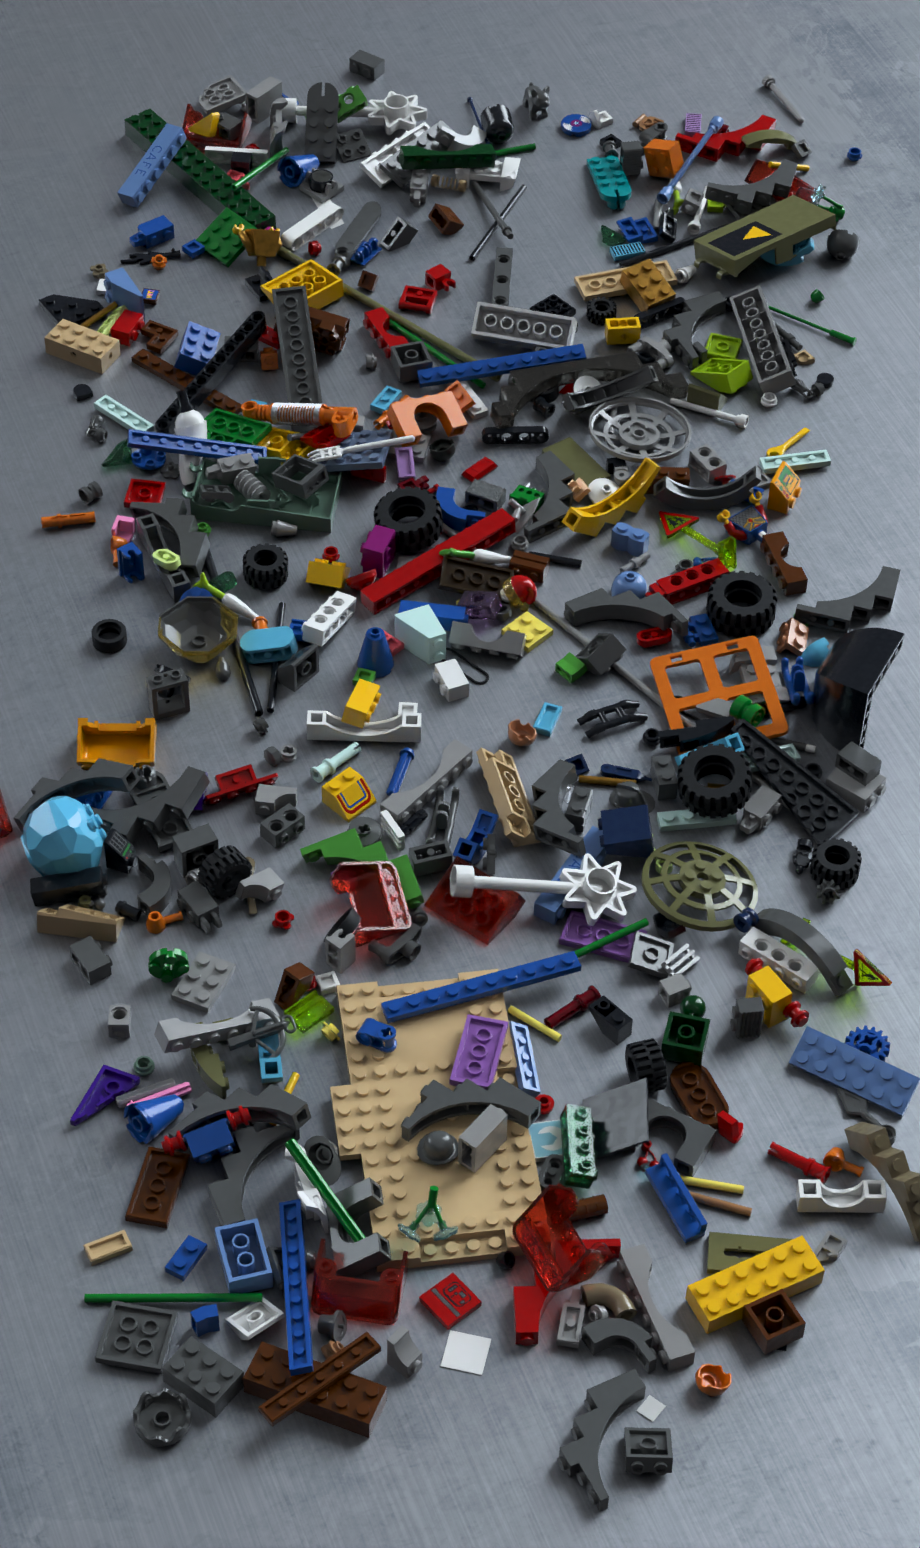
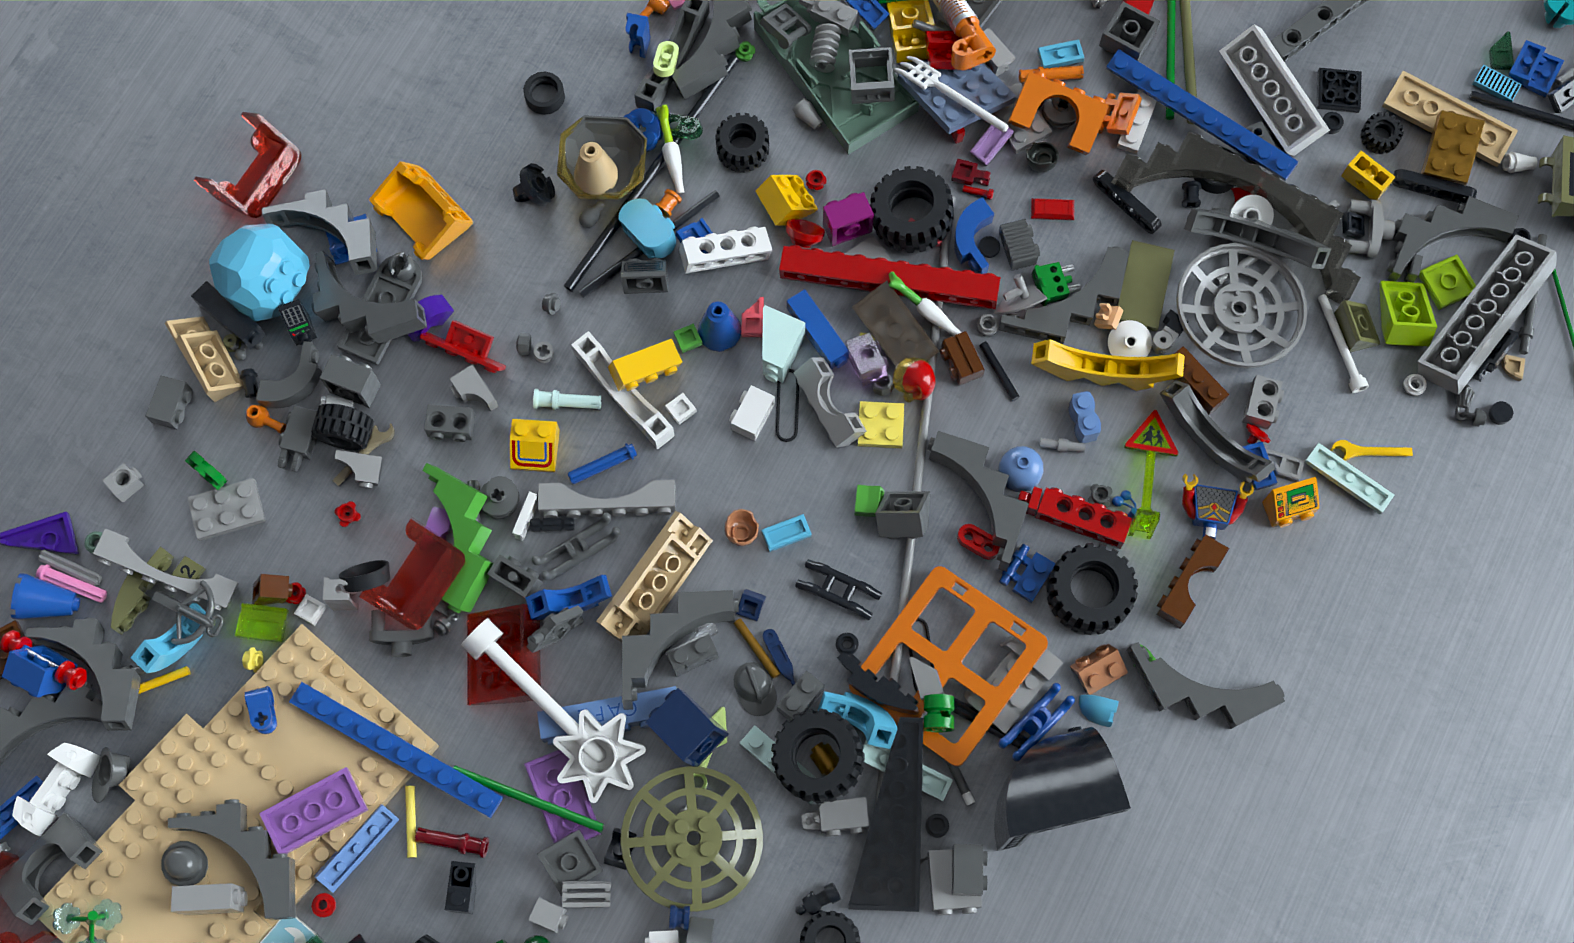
camera: 50 degrees right, 25 degrees up
dark grey window [146,667,190,721] -> none
green axle [285,1138,366,1242] -> none
none -> tan cone [574,142,618,195]

